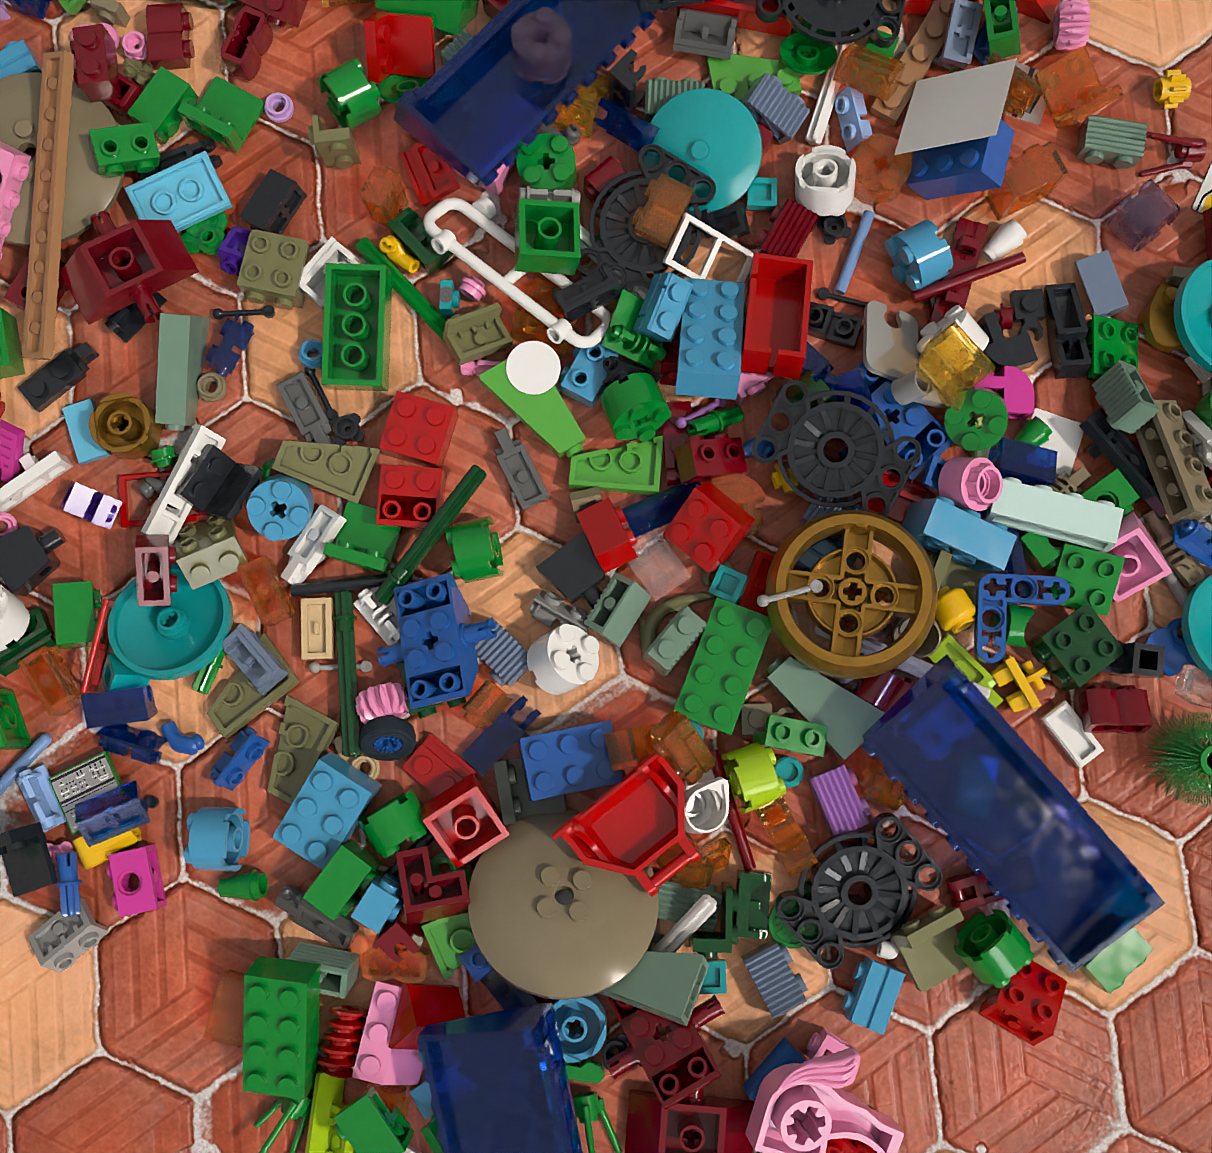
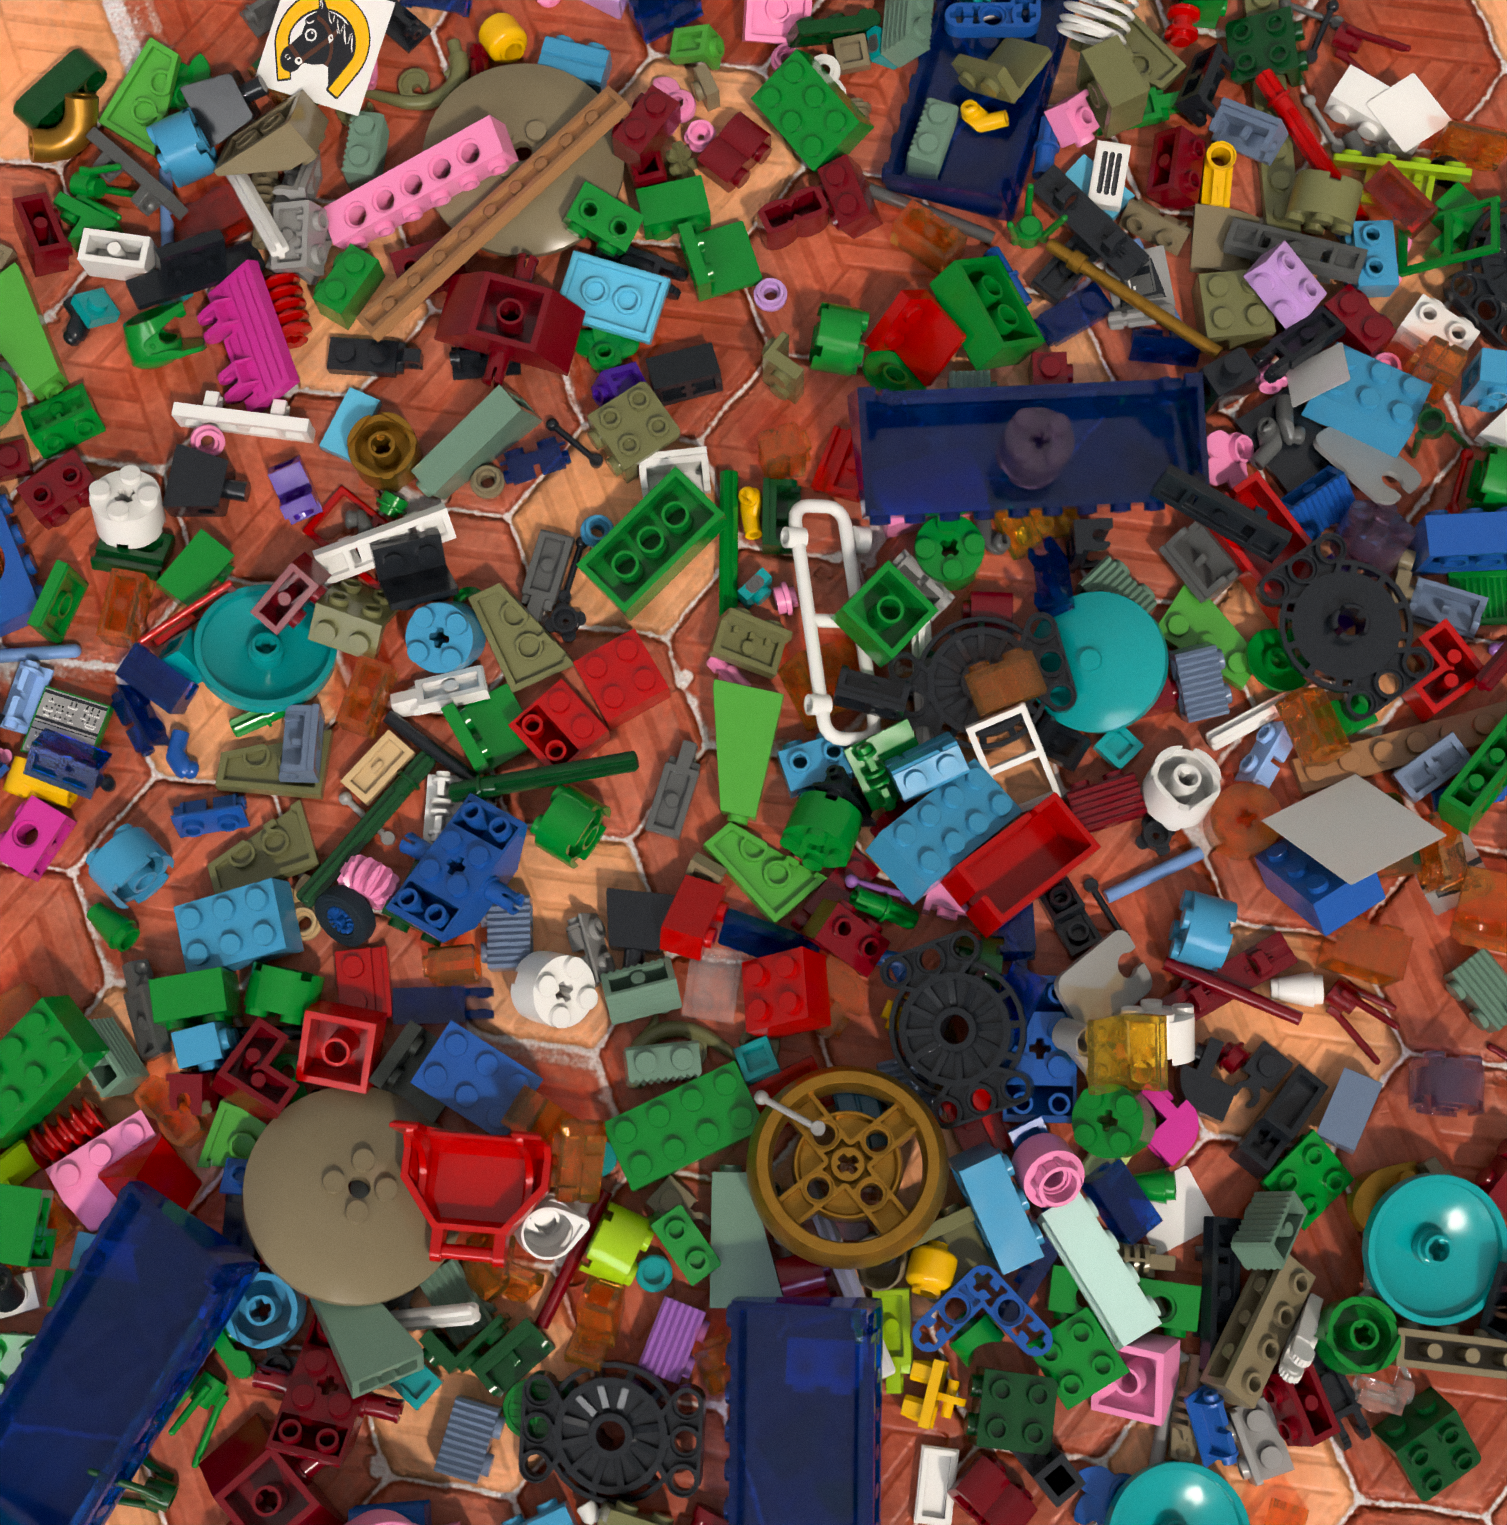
camera: 45 degrees right, 5 degrees down
white sticker [506,341,561,395] -> none
none -> dark red plant [1323,978,1400,1065]

